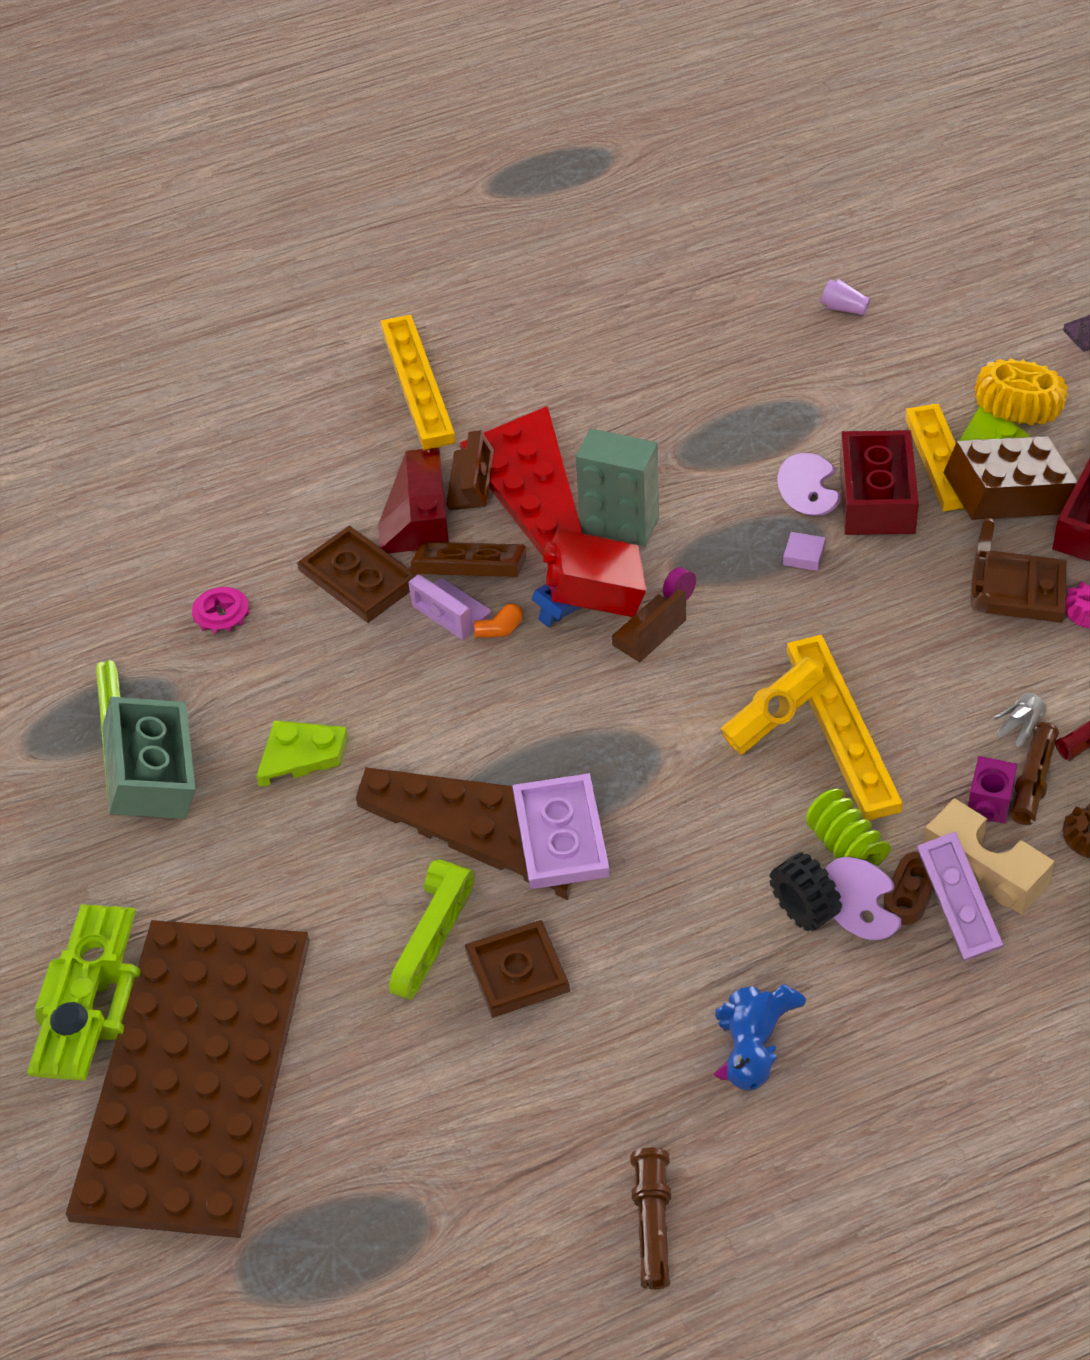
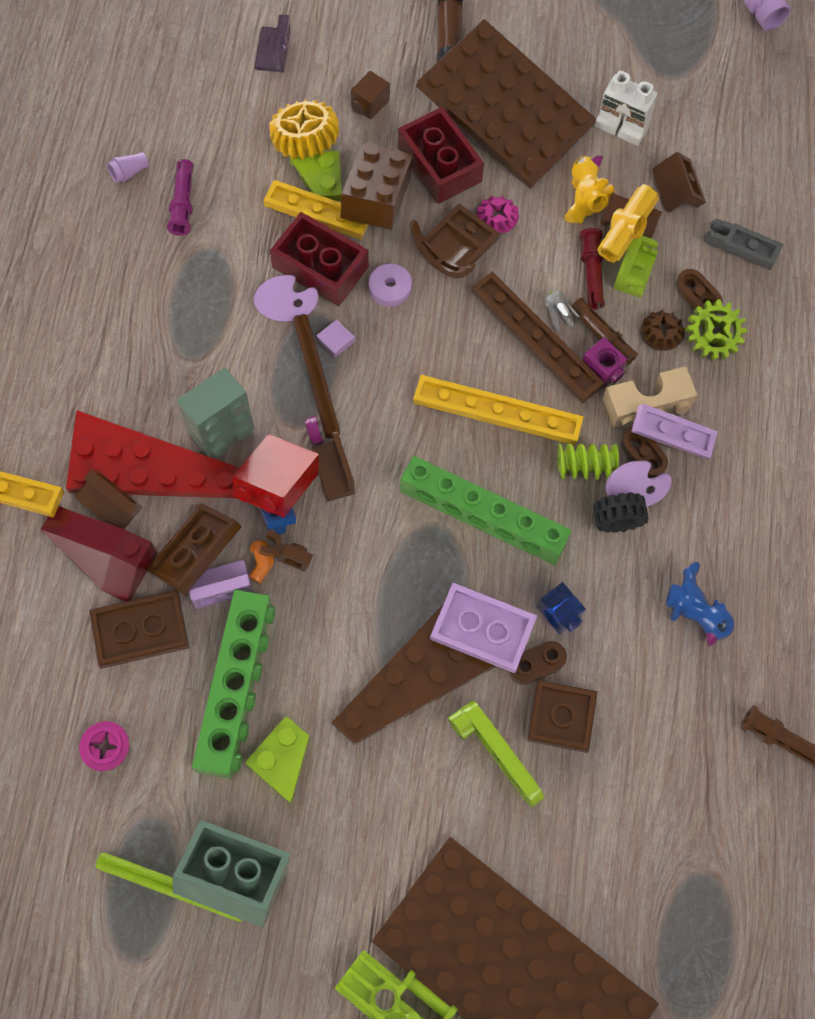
camera: 65 degrees left, 20 degrees up
yellow piece [719,657,828,755] -> none
none -> magenta pin [167,159,194,236]
none -> bright green brick [192,589,276,780]
none -> reddish brown plate [259,530,313,572]
none -> reddish brown axle [293,314,340,439]
none -> lavender piece [369,263,412,307]
none -> bright green brick [400,456,572,566]
none -> reddish brown plate [472,271,604,403]
none -> reddish brown plate [509,641,567,685]
none -> clear blue brick [537,582,586,634]

